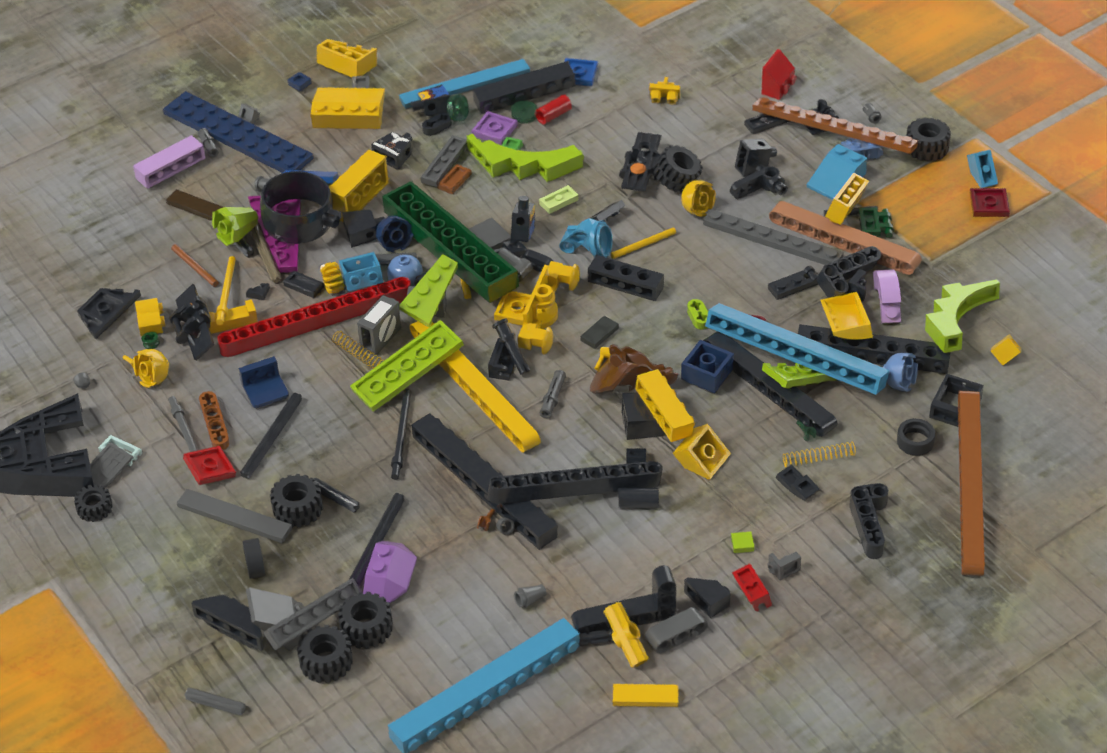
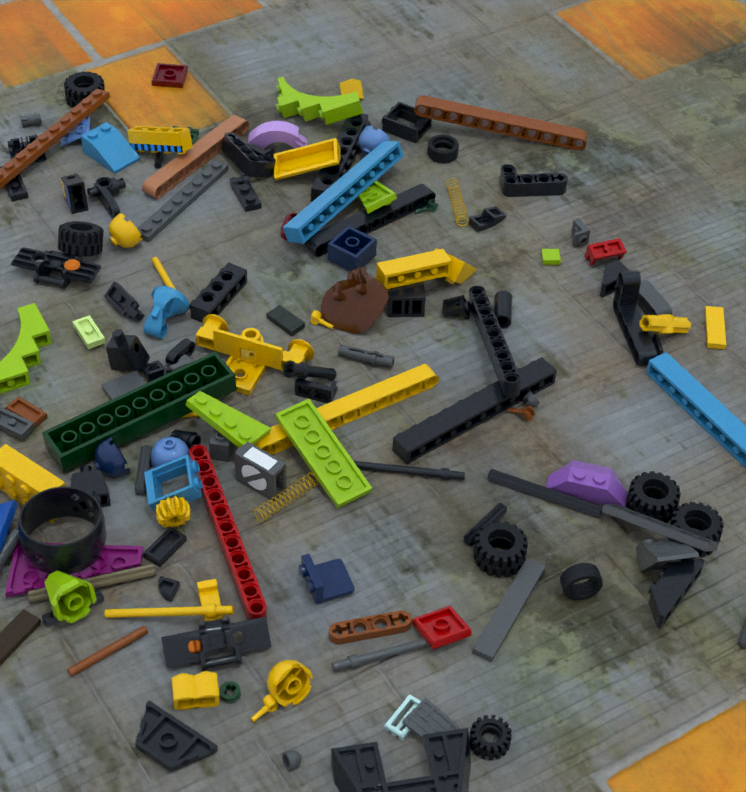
camera: 90 degrees left, 0 degrees up
black axle [240,392,302,479] -> none
dark grey cone [514,584,546,608] -> none
lime beam [687,299,708,330] -> none
dark azure slope [967,150,998,188] -> none

